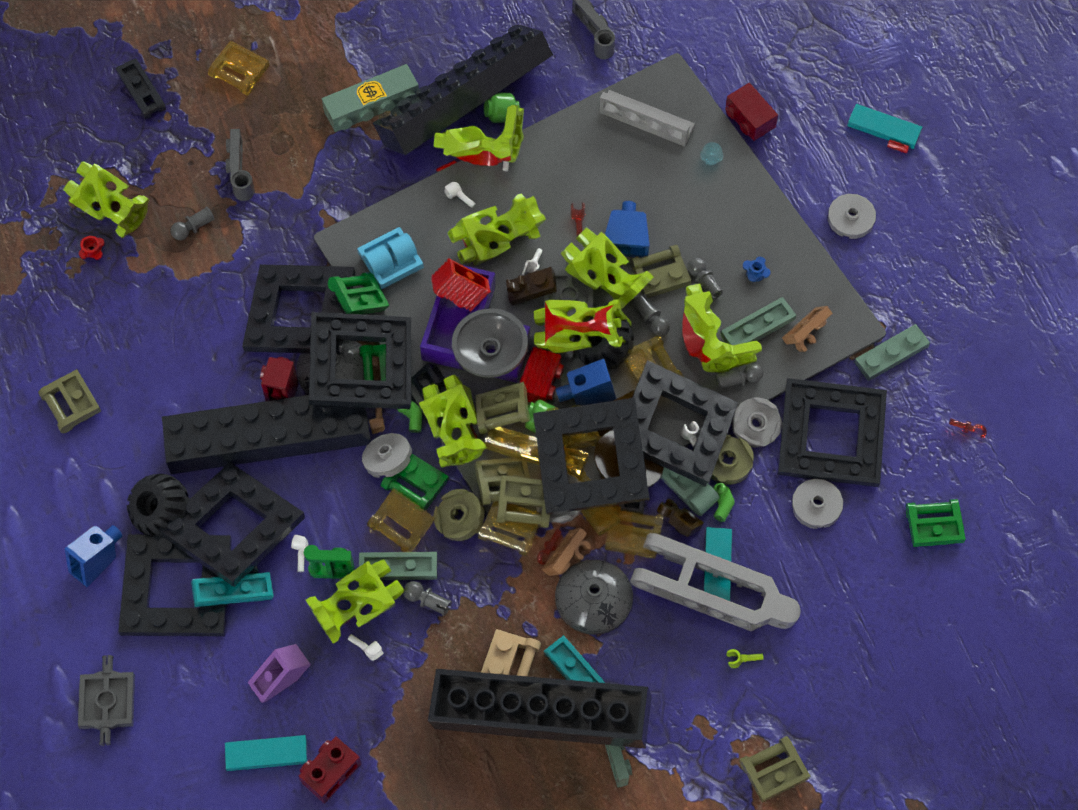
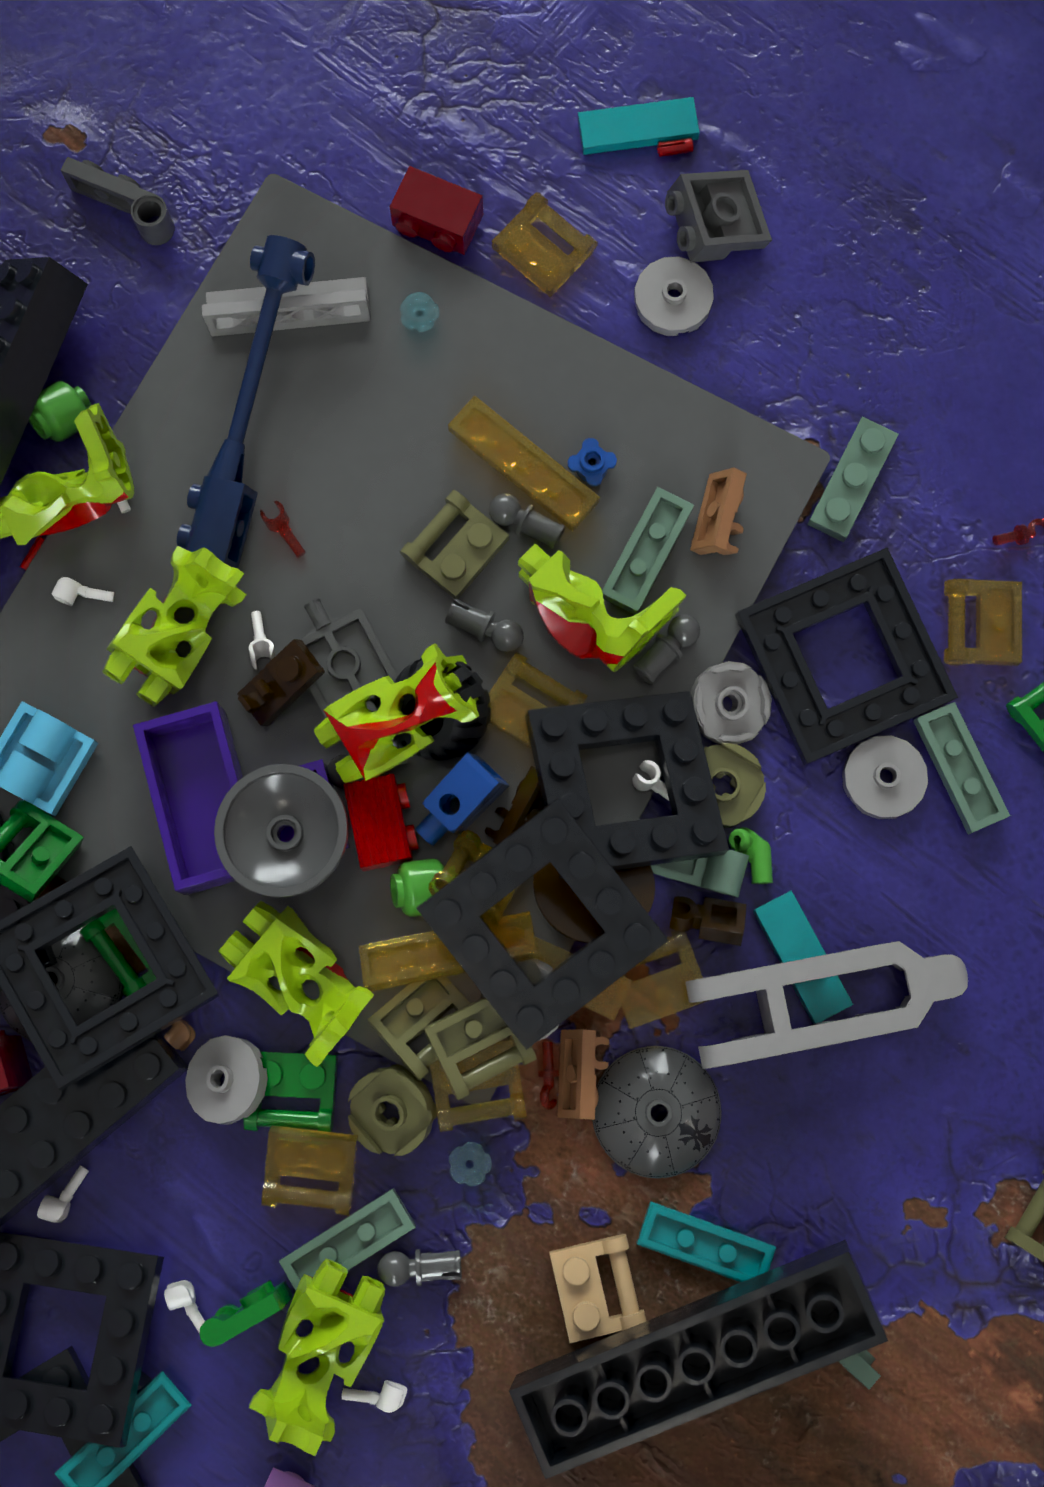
camera: 30 degrees left, 15 degrees up
bright green arm [397,400,422,433] -> none
black slope [411,363,445,398] -> none
red brick [431,258,491,312] -> none
olive plate [476,382,530,434] -> none
lime hips [561,227,654,310] -> none
blue torso [605,201,649,258] -> none
lime hand [726,649,763,668] -> none
none -> white hand [37,1165,89,1223]
none -> dark blue bar [177,235,315,568]
none -> clear yellow plate [448,395,600,532]
none -> clear light blue plate [449,1142,492,1186]
none -> clear yellow plate [492,192,598,297]
none -> dark grey plate [665,170,772,263]
none -> sand green plate [913,702,1010,835]
none -> clear yellow plate [944,579,1022,666]

